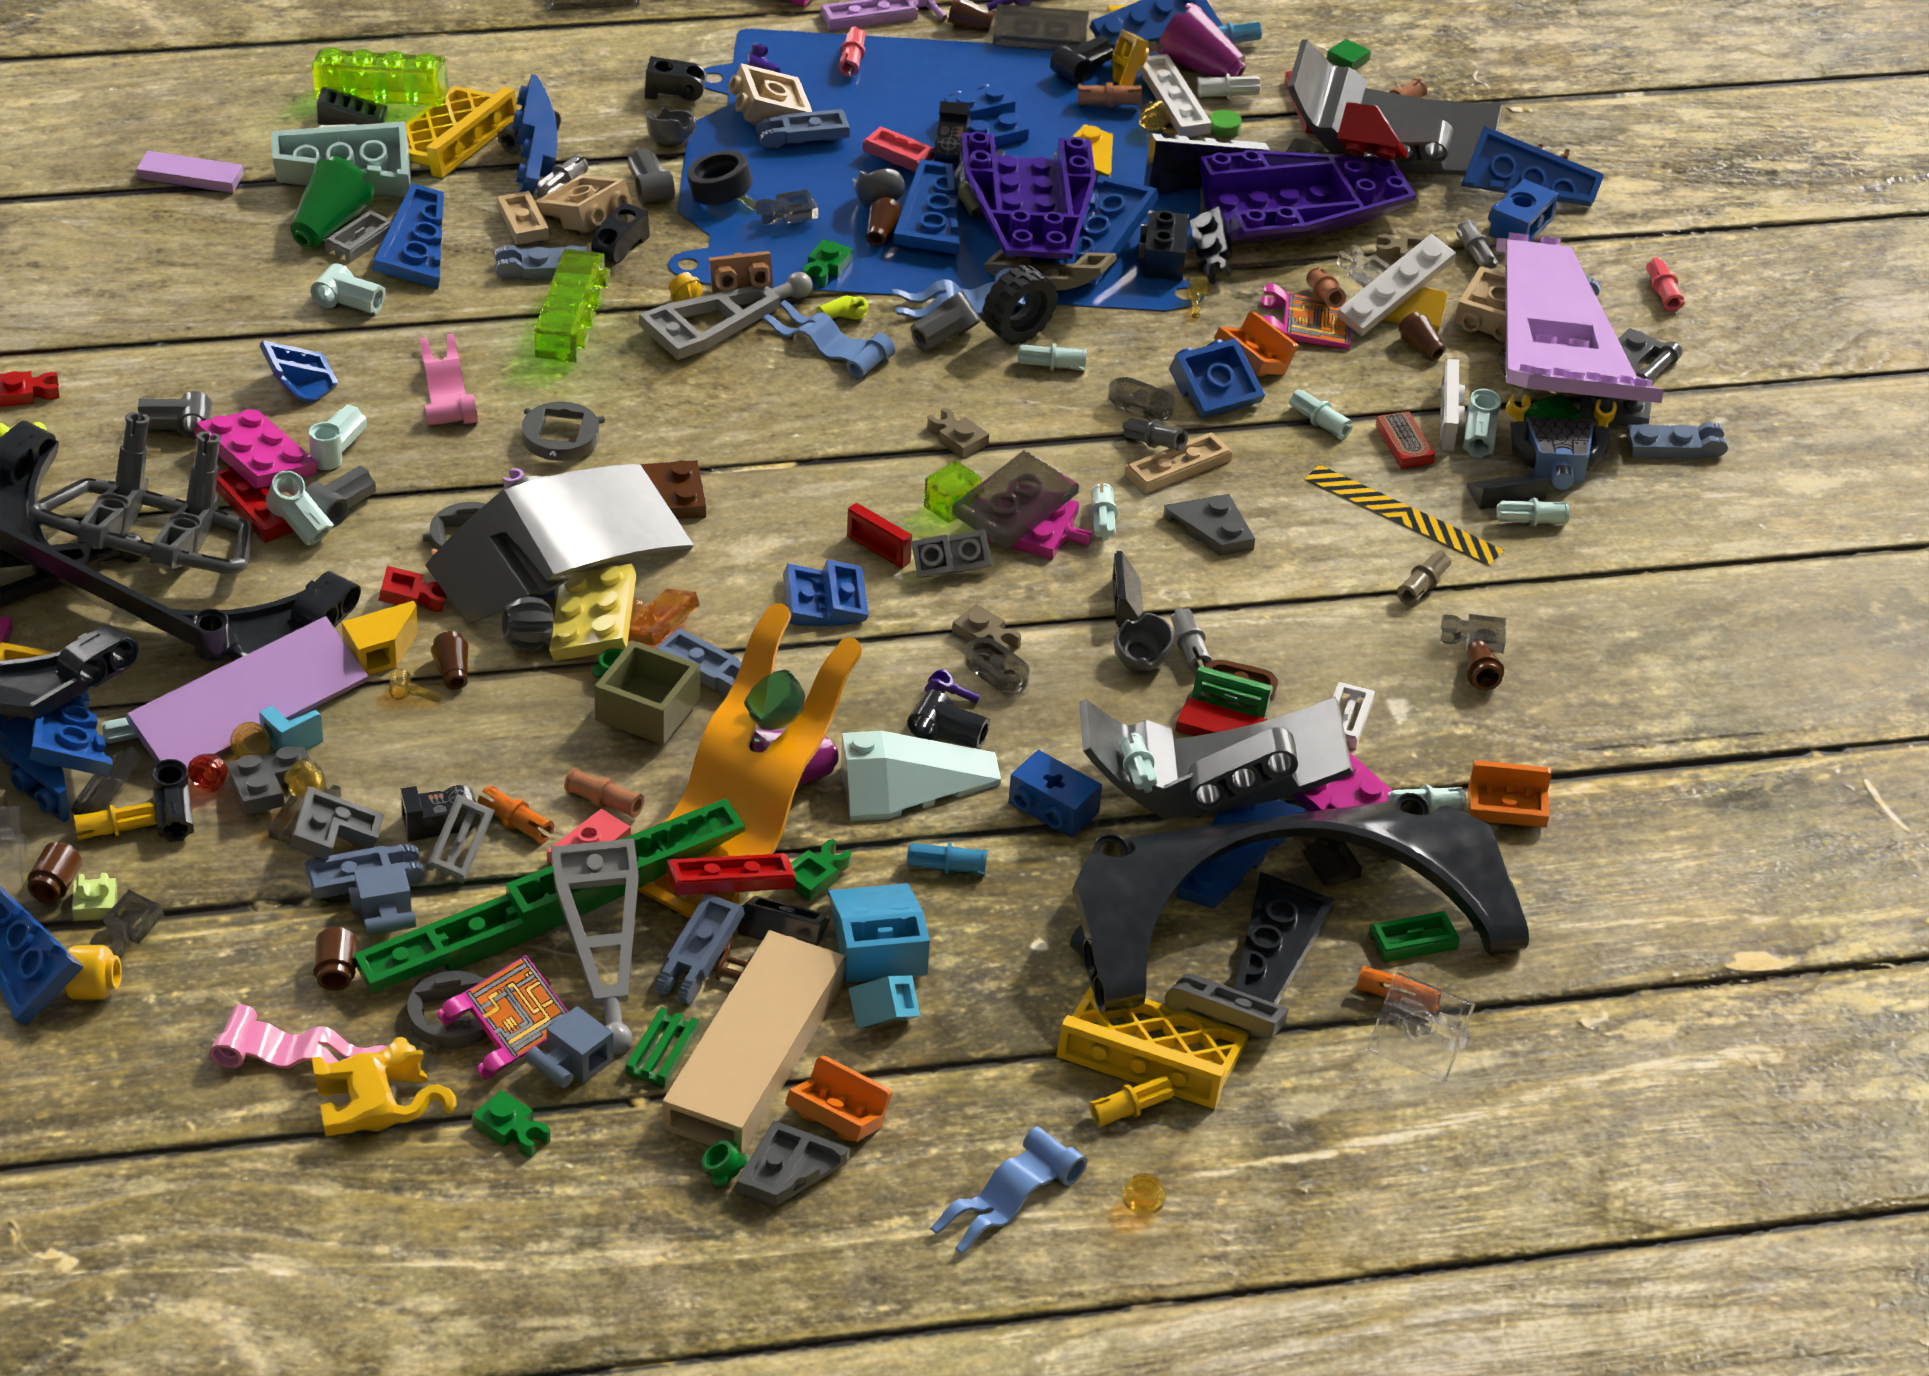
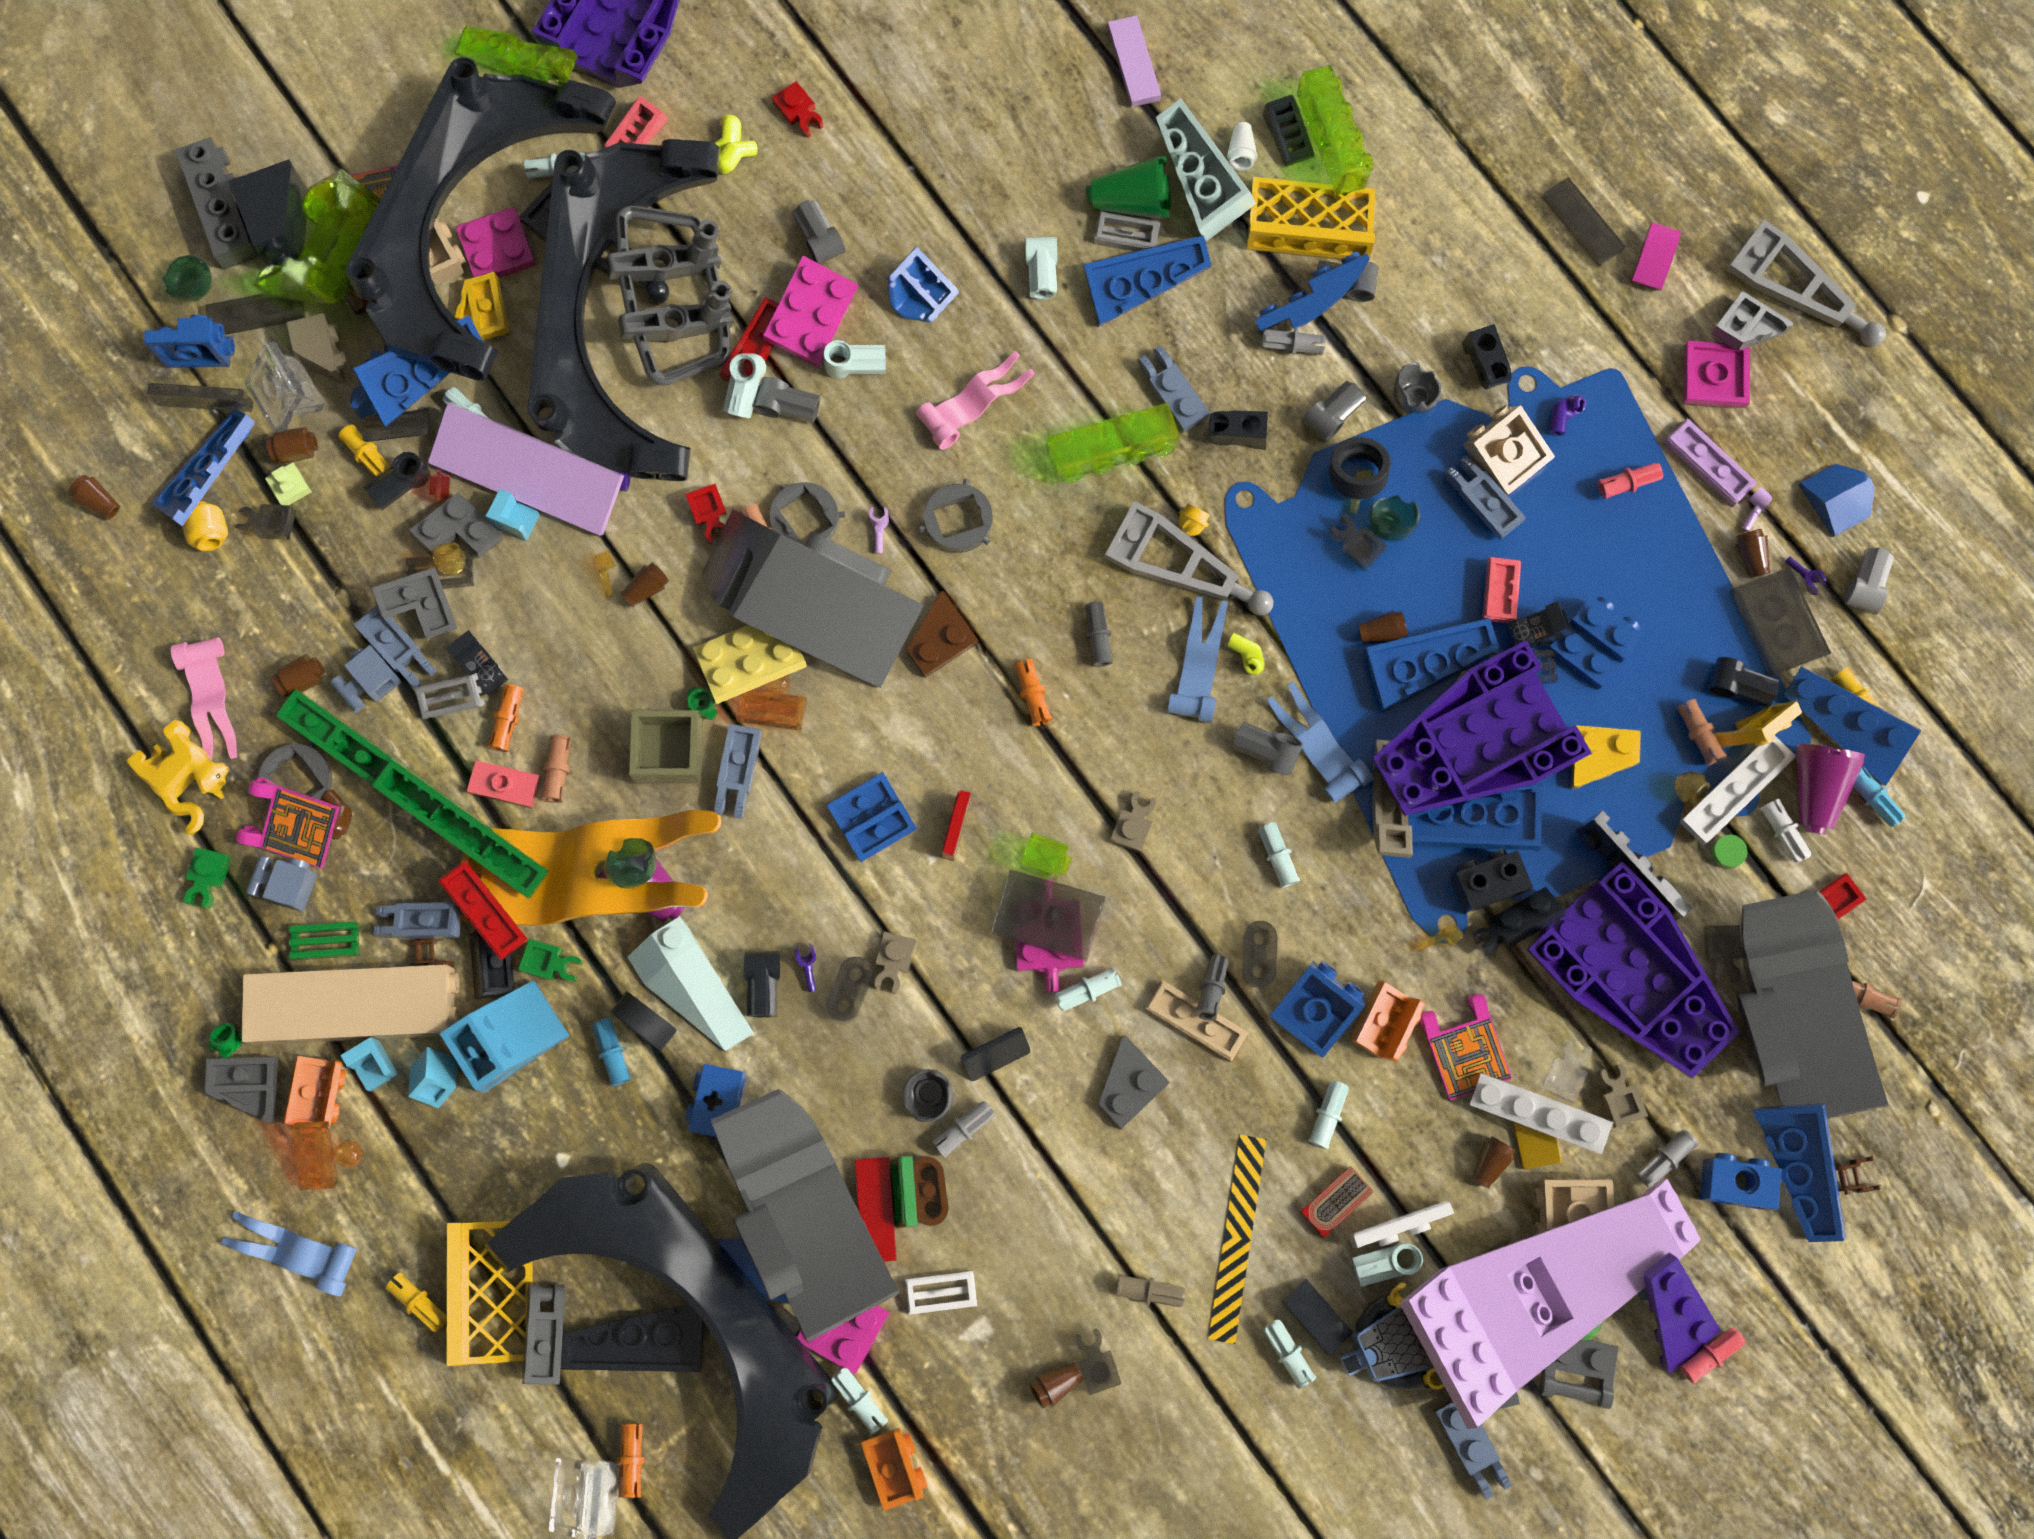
camera: 65 degrees right, 35 degrees up
clear yellow plate [230,722,270,758] -> none
yellow slope [342,601,418,676] -> none
tan plate [497,191,549,245] -> none
dark grey piece [502,595,553,653] -> none
tan plate [535,175,632,233] -> none
light grey plate [551,838,639,1055] -> none
medium nougat hips [709,251,773,293] -> none
green plate [803,239,853,287] -> none
dark grey hair [853,168,905,208] -> none
light grey slope [911,529,992,578] -> none
black tyre [982,265,1058,345] -> none
light aqua axle [1119,733,1158,793] -> none
clear yellow plate [1122,1173,1166,1215] -> none
nougat pin [1306,267,1346,308] -> none
green tile [1327,38,1371,70] -> none
red slope [1337,102,1408,161] -> none
green tile [1368,911,1460,963] -> none
none -> clear orange plate [291,1121,363,1190]
none -> medium azure panel [341,1037,399,1092]
none -> black tyre [610,991,677,1051]
none -> orange pin [1013,659,1052,726]
none -> dark grey axle [1085,602,1113,667]
none -> hair [1368,495,1421,542]
none -> dark purple wing [1643,1252,1721,1374]

